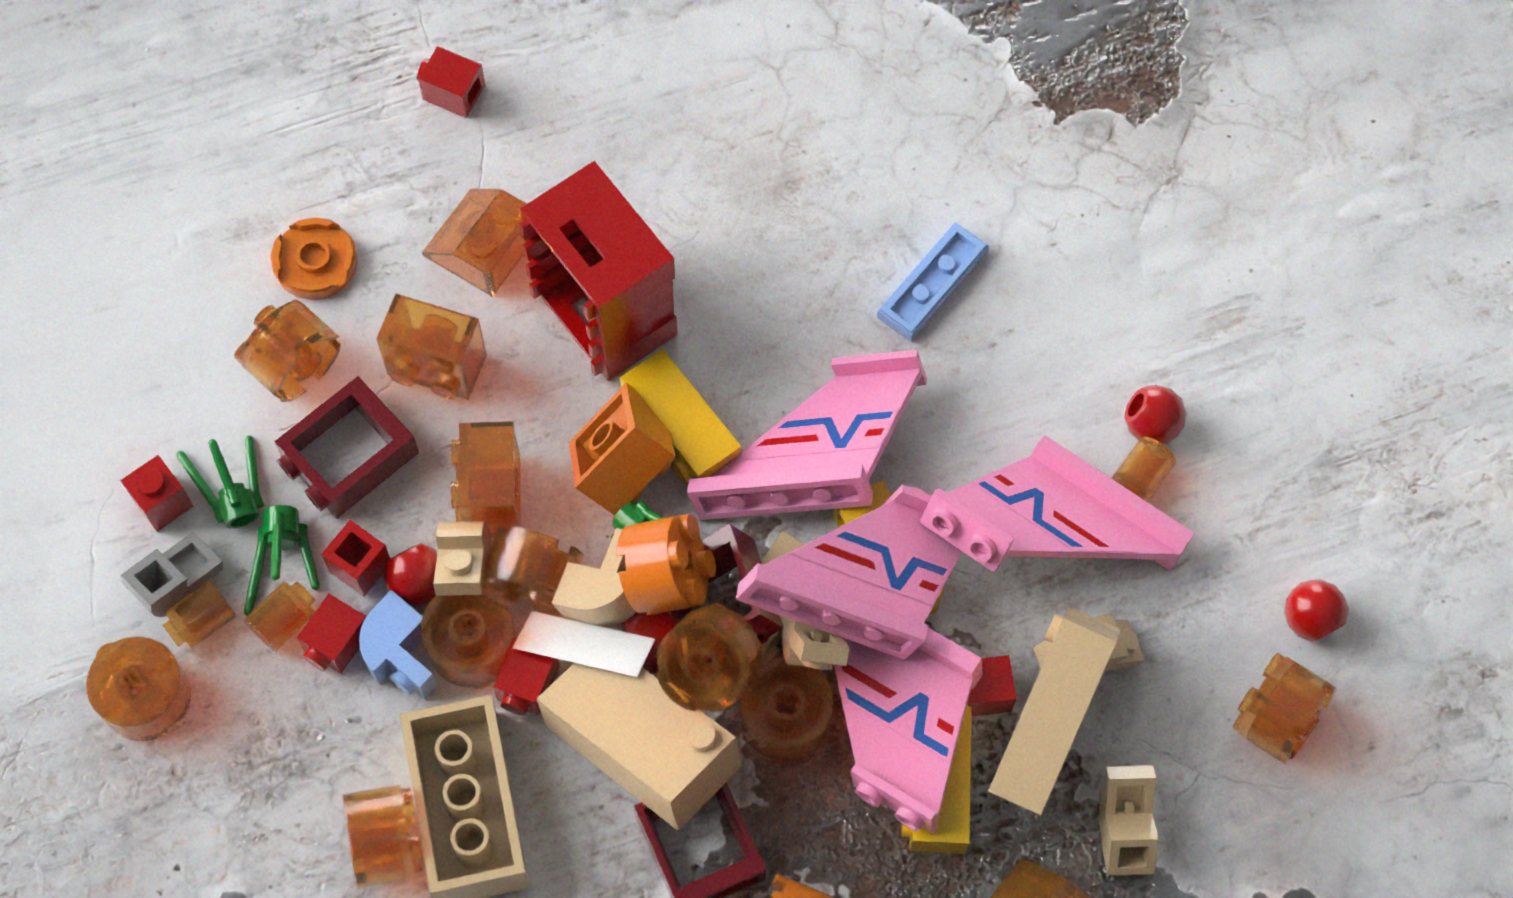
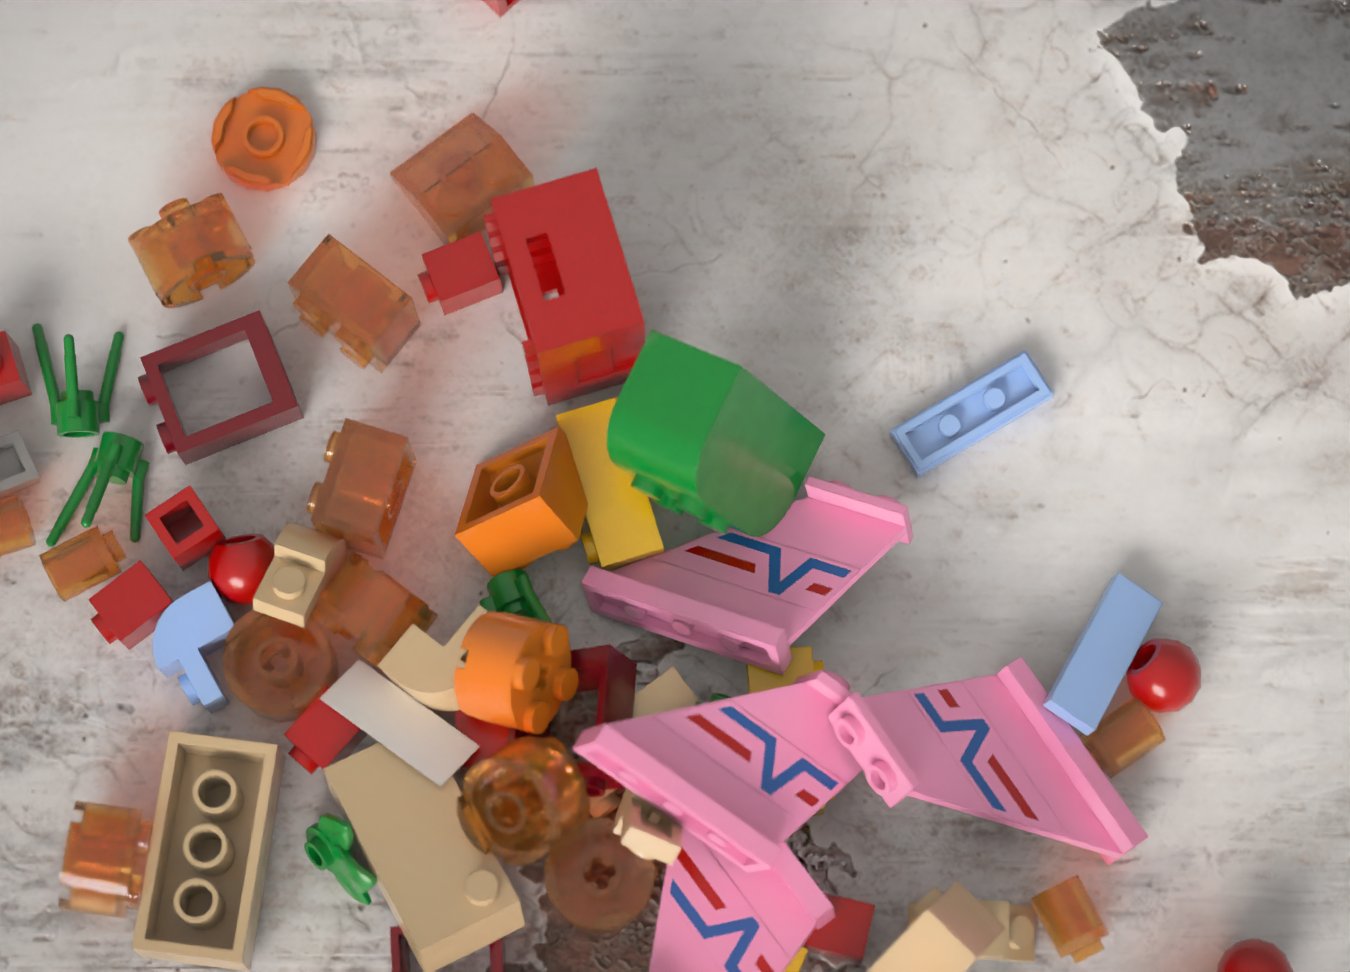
camera: 25 degrees right, 10 degrees up
none -> green plate [304,813,378,905]
none -> red brick [417,231,503,315]
none -> green brick [606,330,826,537]
none -> clear orange brick [1030,874,1110,964]
none -> light blue tile [1042,573,1163,735]

